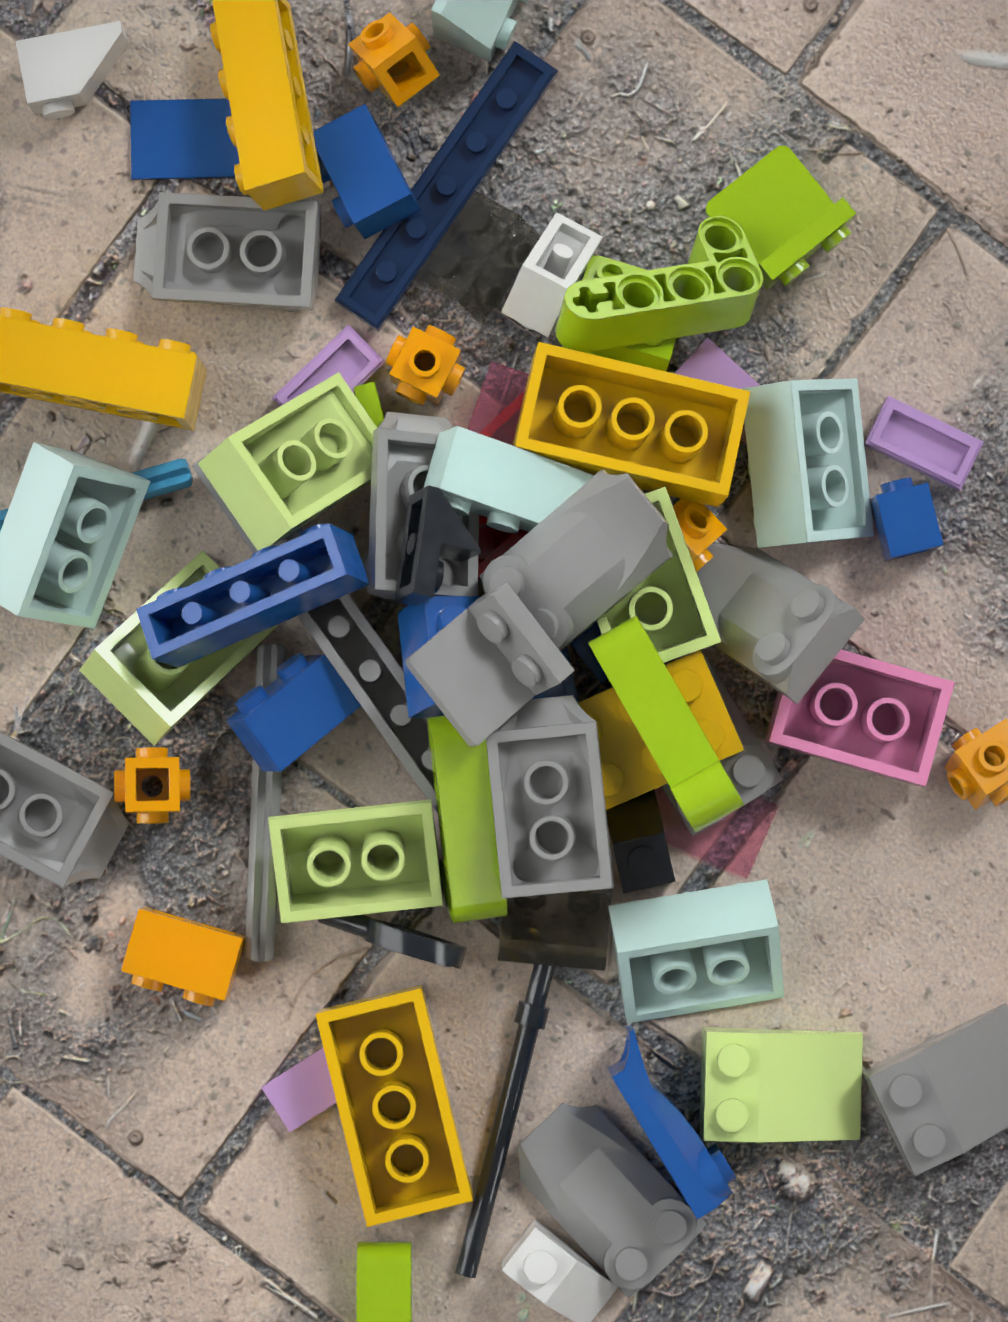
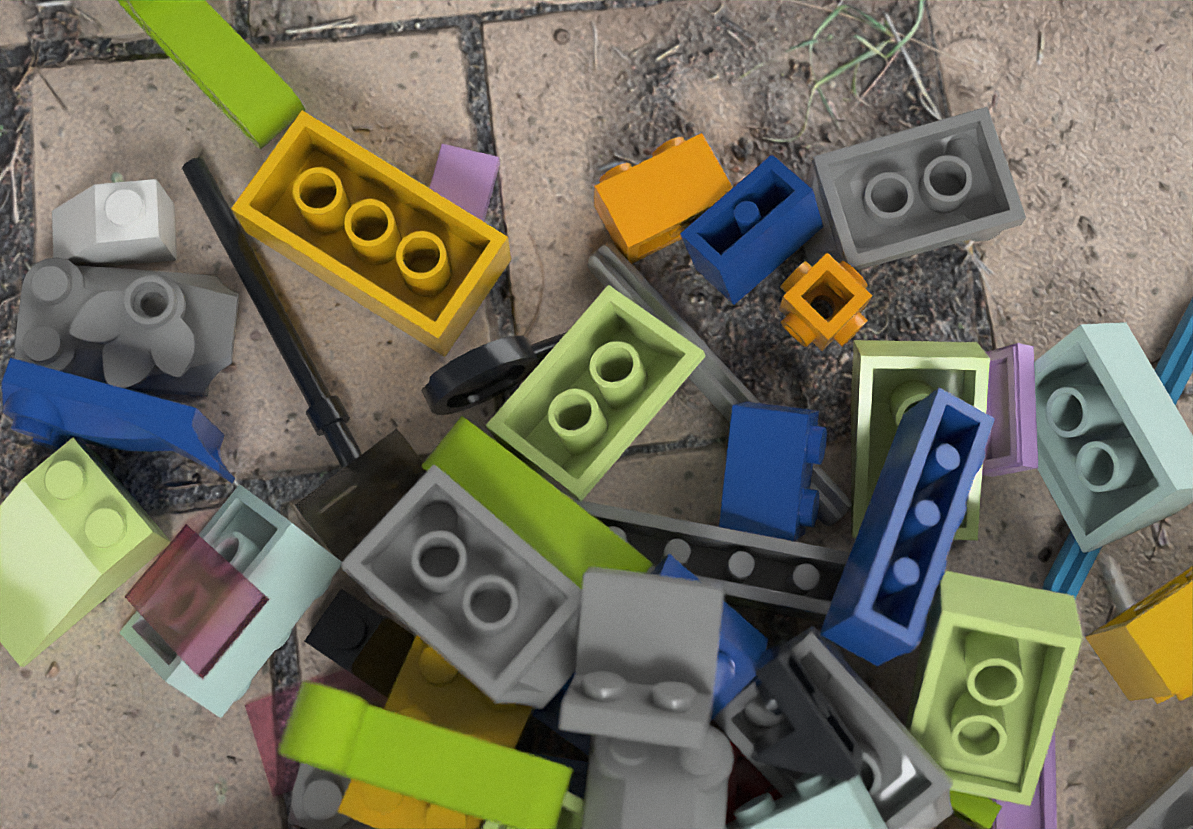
camera: 140 degrees right, 10 degrees down
none -> light grey plate [69,274,196,389]
none -> clear pink piece [125,524,270,679]
none -> blue brick [680,154,823,305]
none -> lavender tile [982,343,1038,477]

